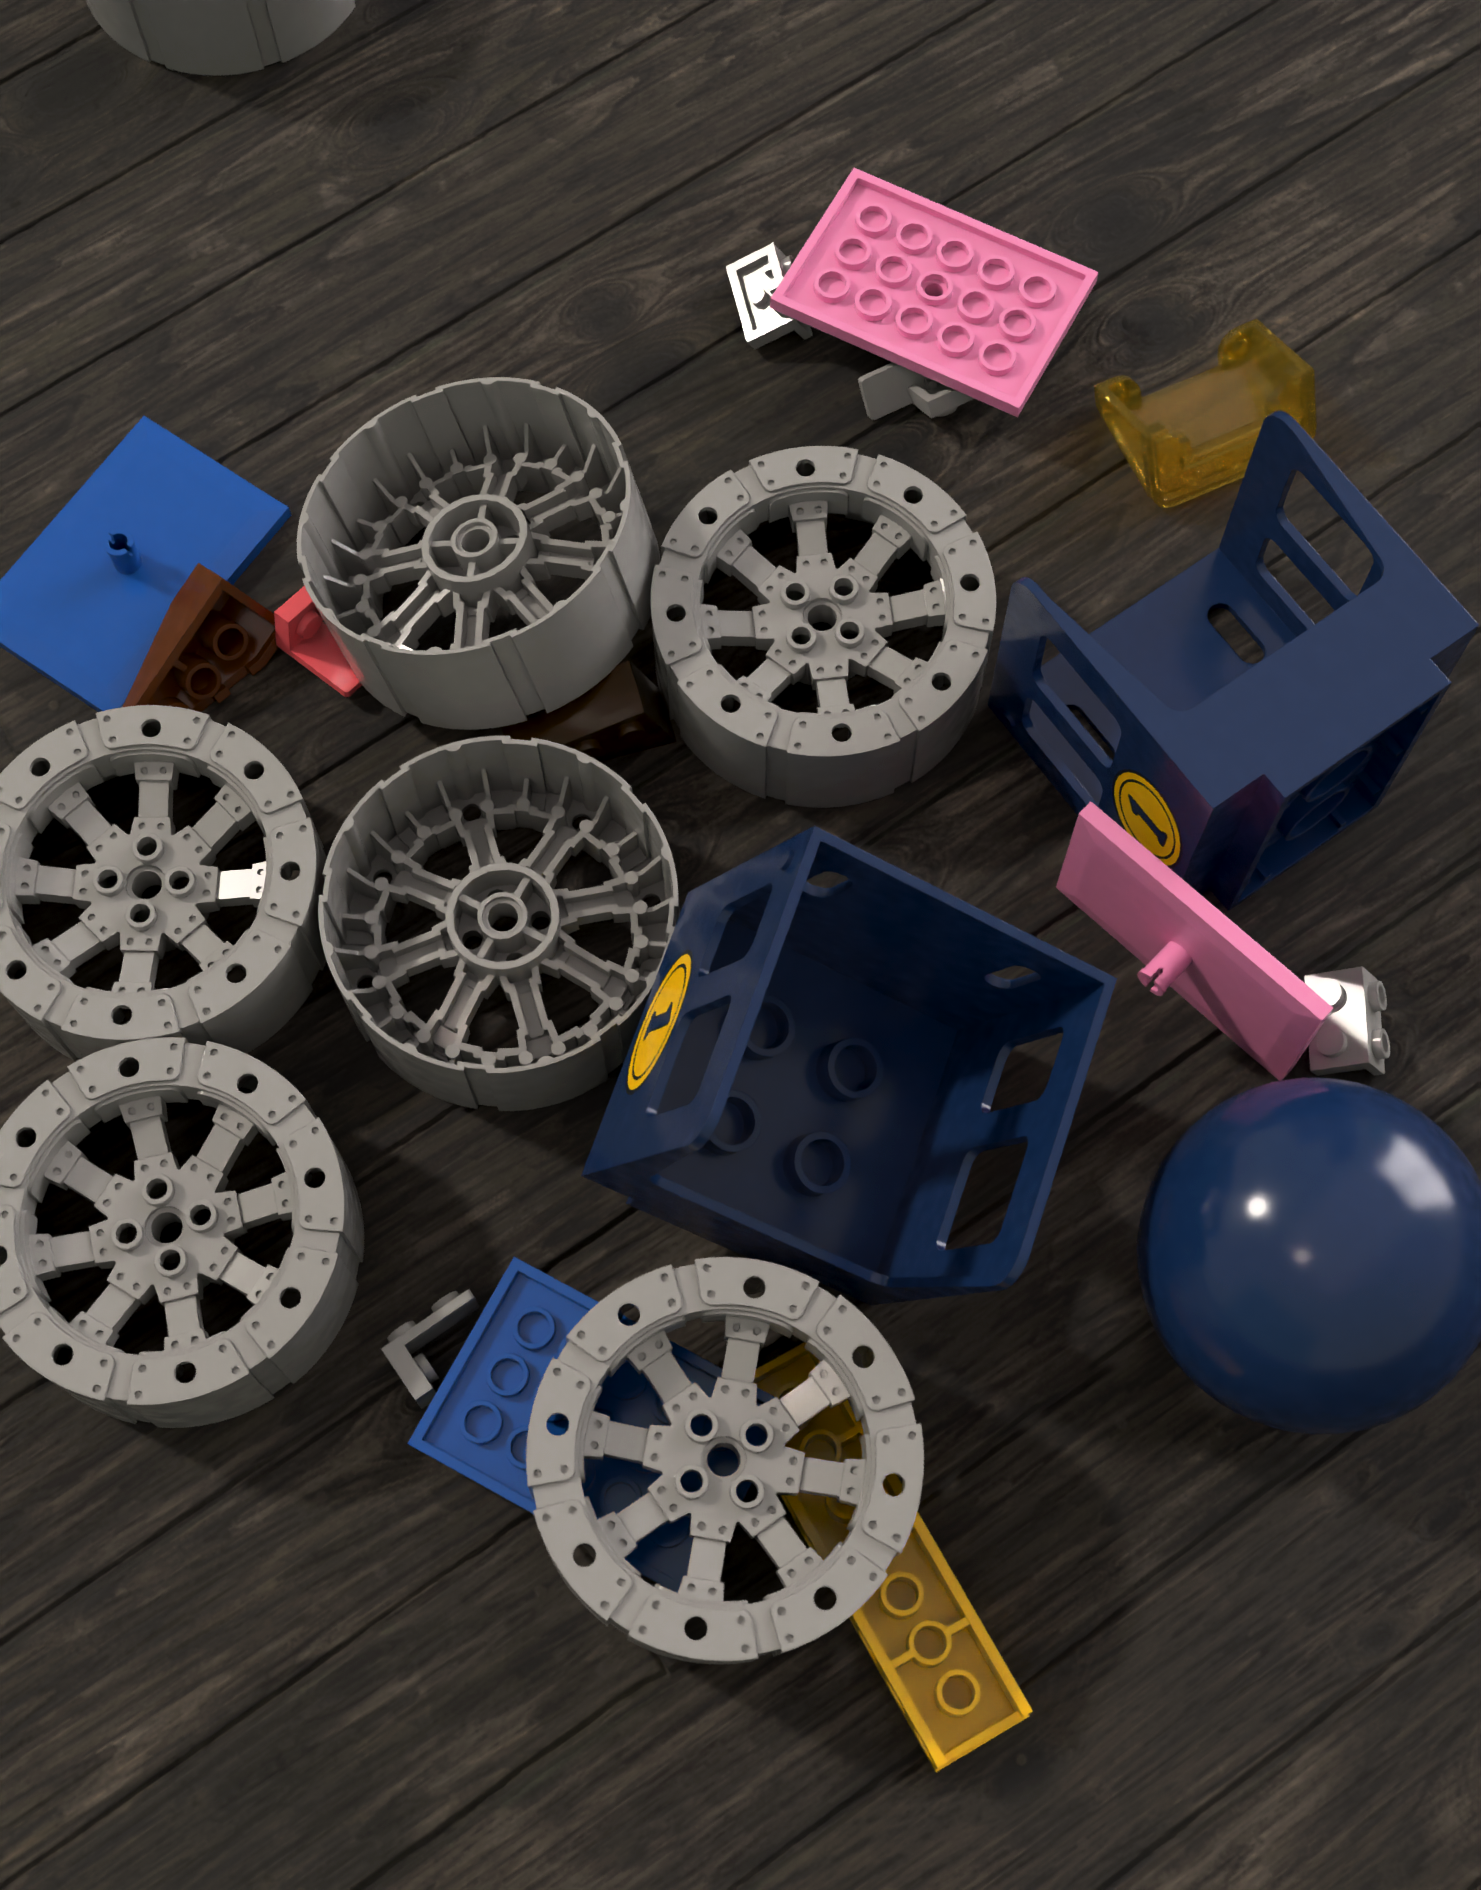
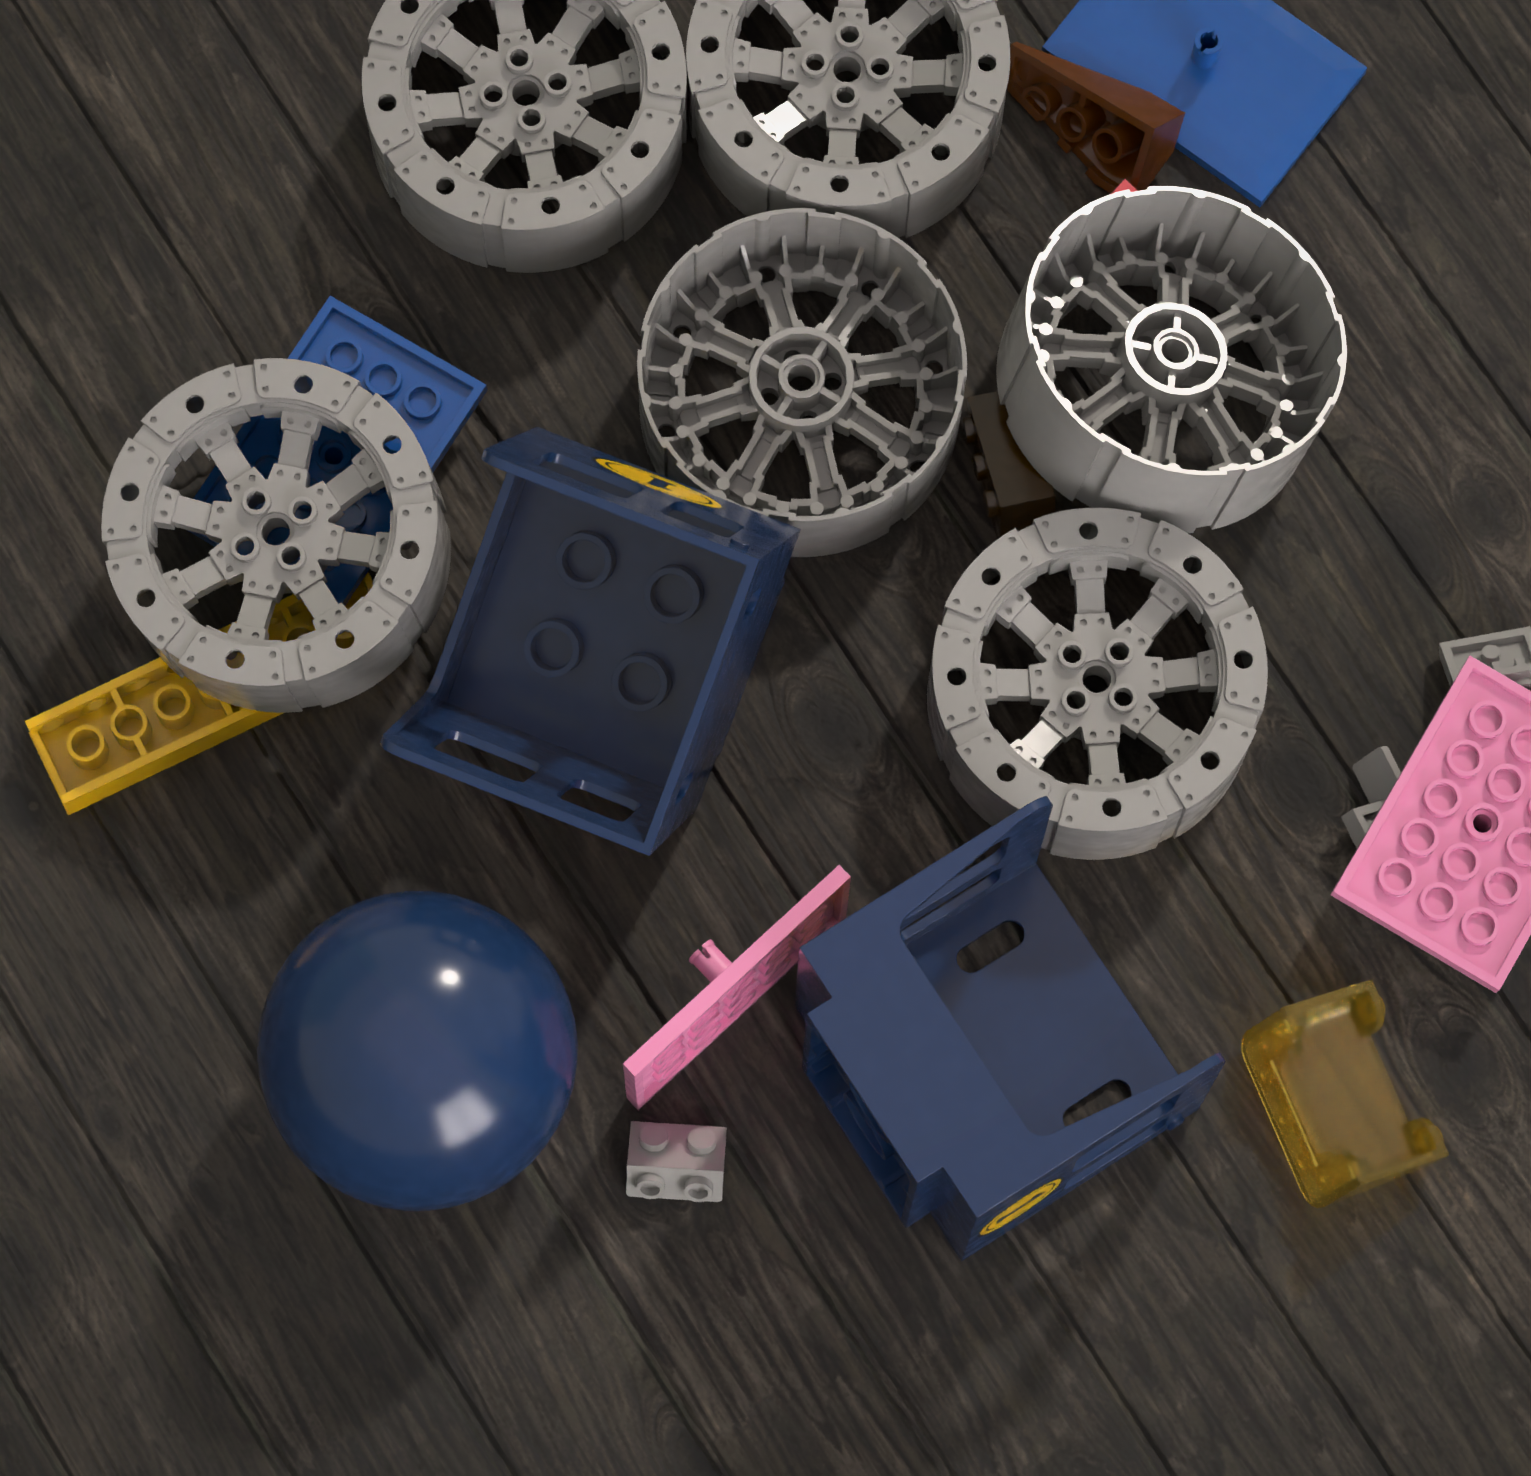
camera: 90 degrees right, 5 degrees up
light grey bracket [381,1289,479,1409] -> none

